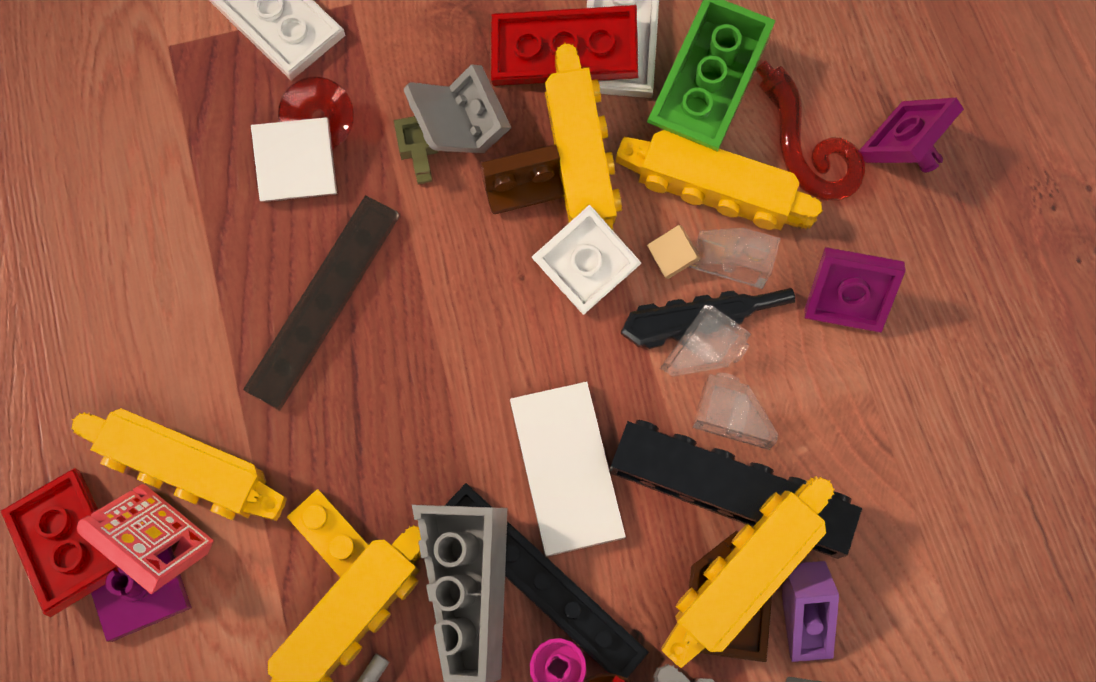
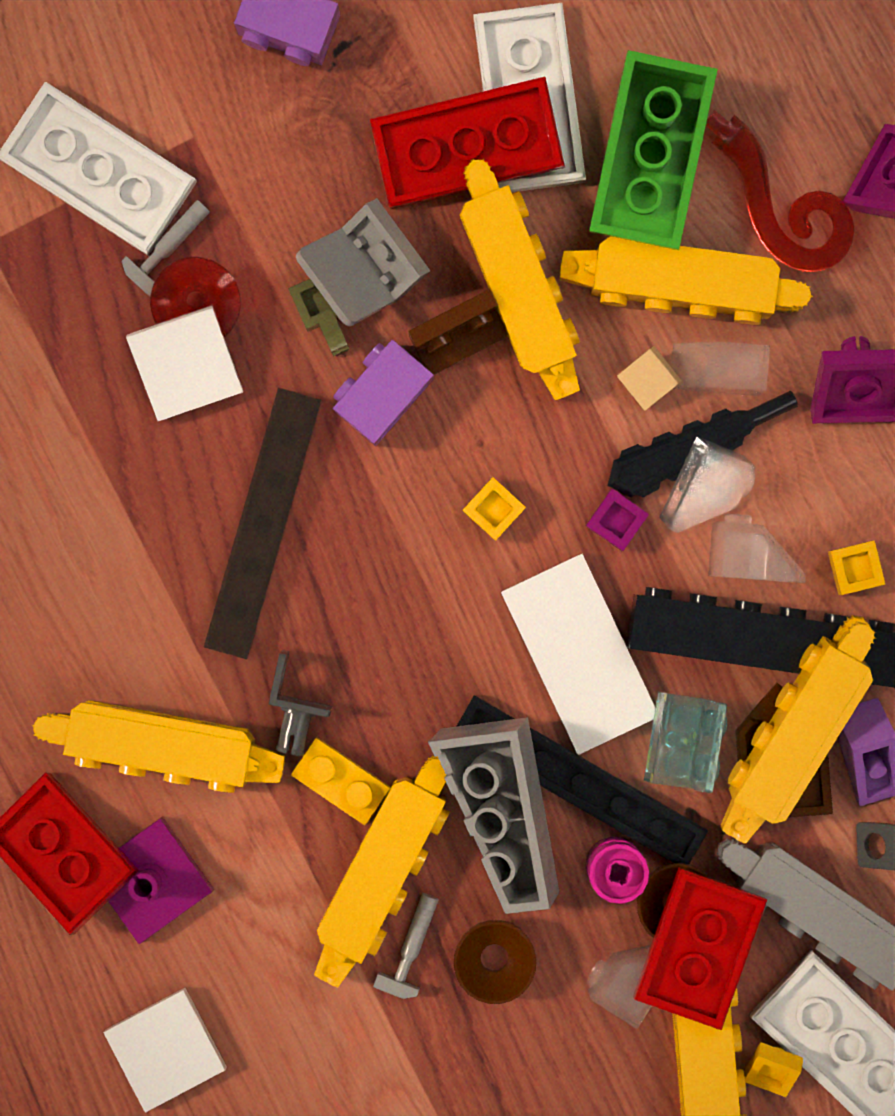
camera: 10 degrees left, 15 degrees up
coral container [77,484,214,594] -> none
white tile [532,205,642,315] -> none
none -> light grey piece [121,200,210,298]
none -> dark grey bracket [269,650,333,756]
none -> medium lavender brick [333,339,434,447]
none -> yellow plate [462,477,526,541]
none -> magenta plate [585,489,649,551]
none -> clear light blue bracket [644,691,727,793]
none -> yellow plate [828,540,885,595]

